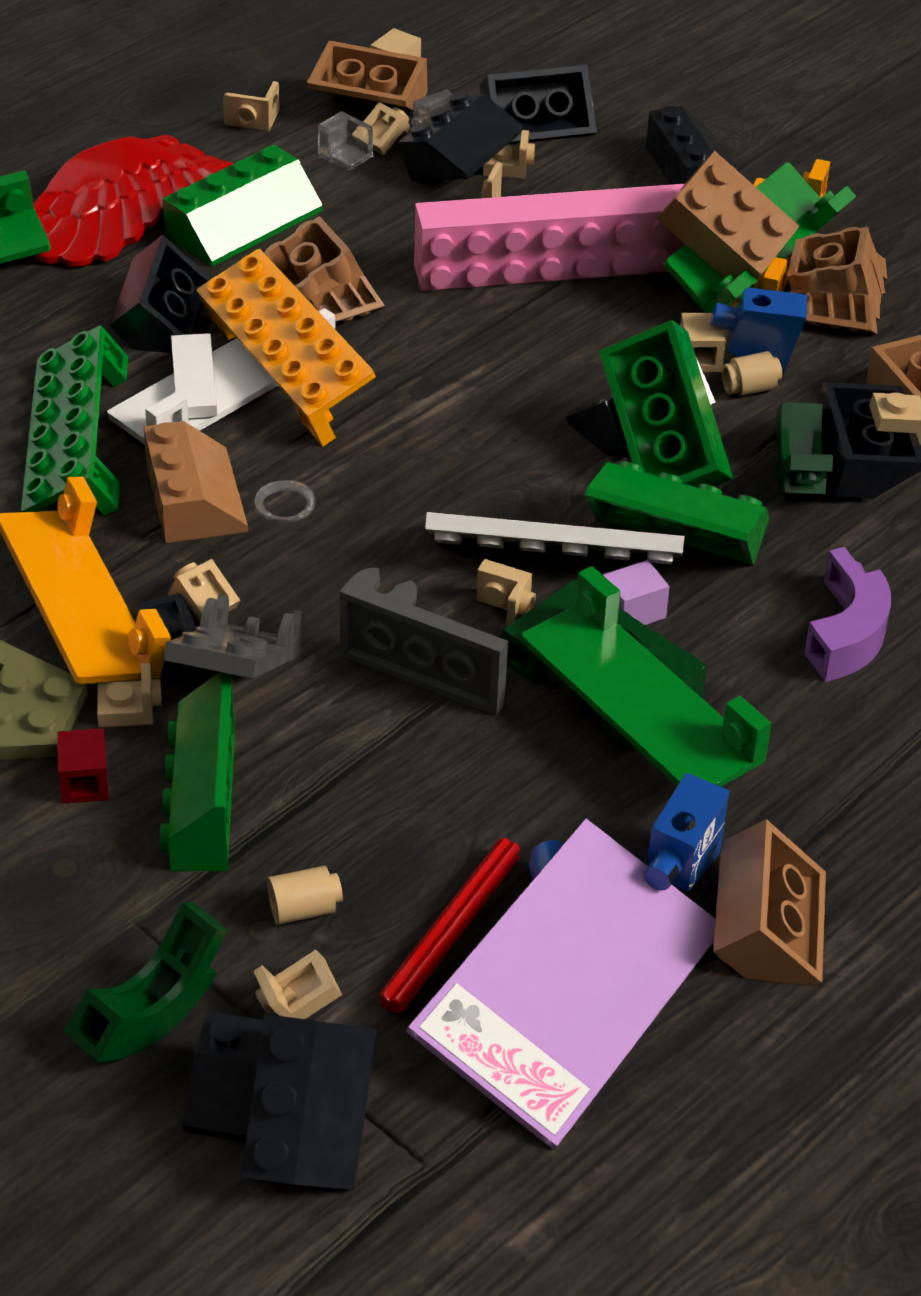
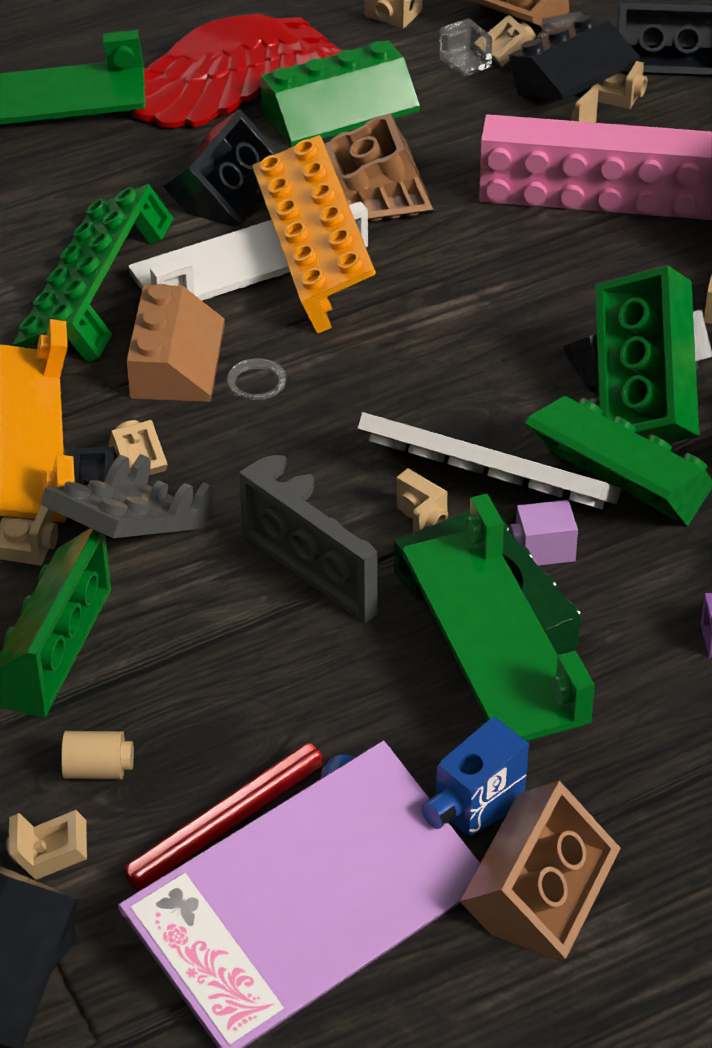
camera: 20 degrees right, 0 degrees up
white tile [171,333,217,419] -> none

